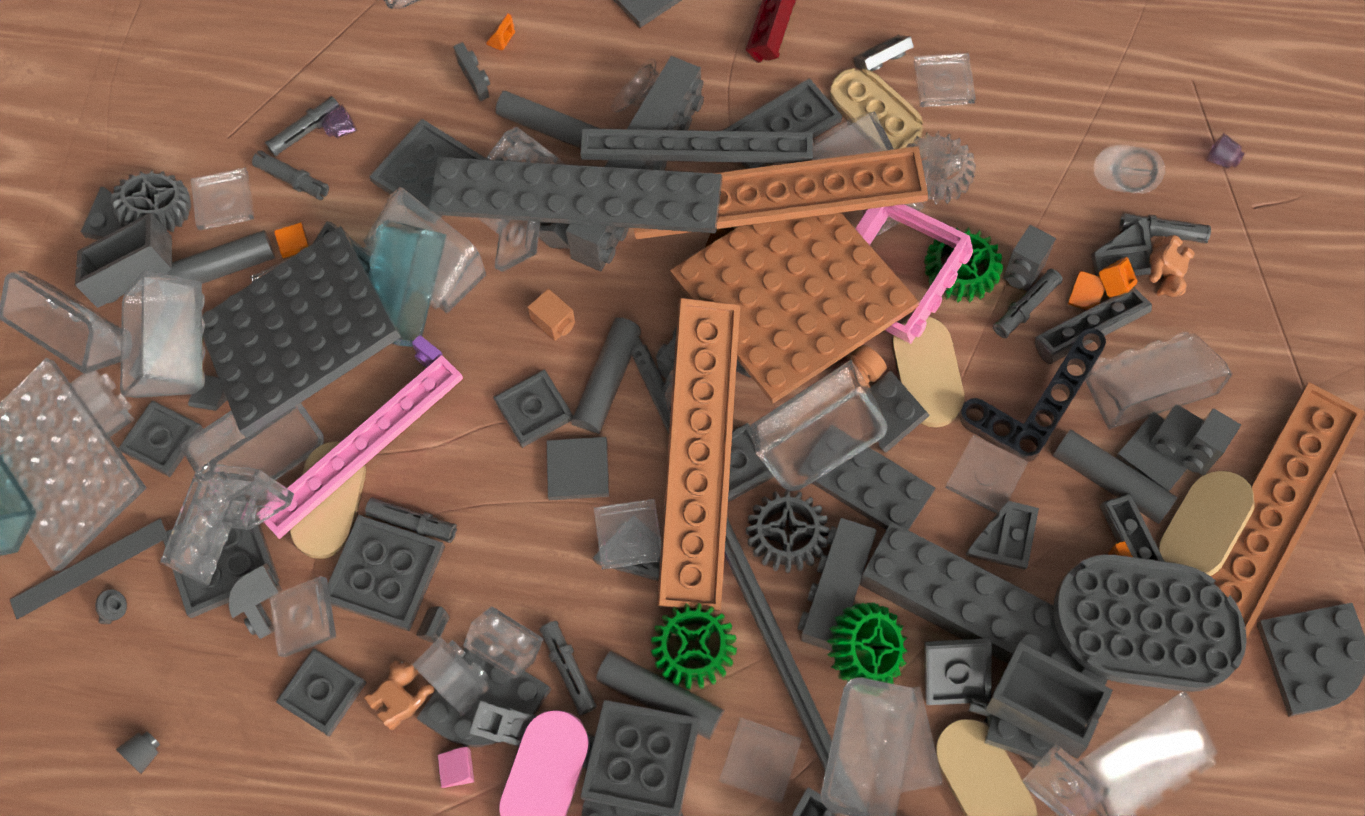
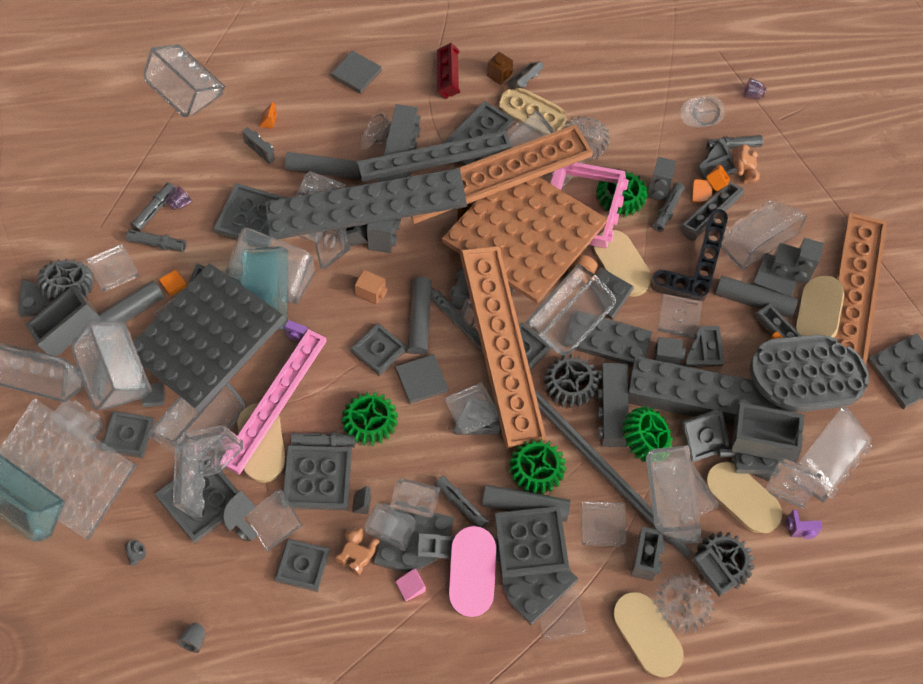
camera: 25 degrees left, 5 degrees down
dark grey sticker [10,518,168,619] -> none
clear tile [914,53,976,107] -> none
none -> green gear [341,391,398,446]
none -> reddish brown brick [487,52,513,85]
none -> dark grey brick [654,337,685,365]

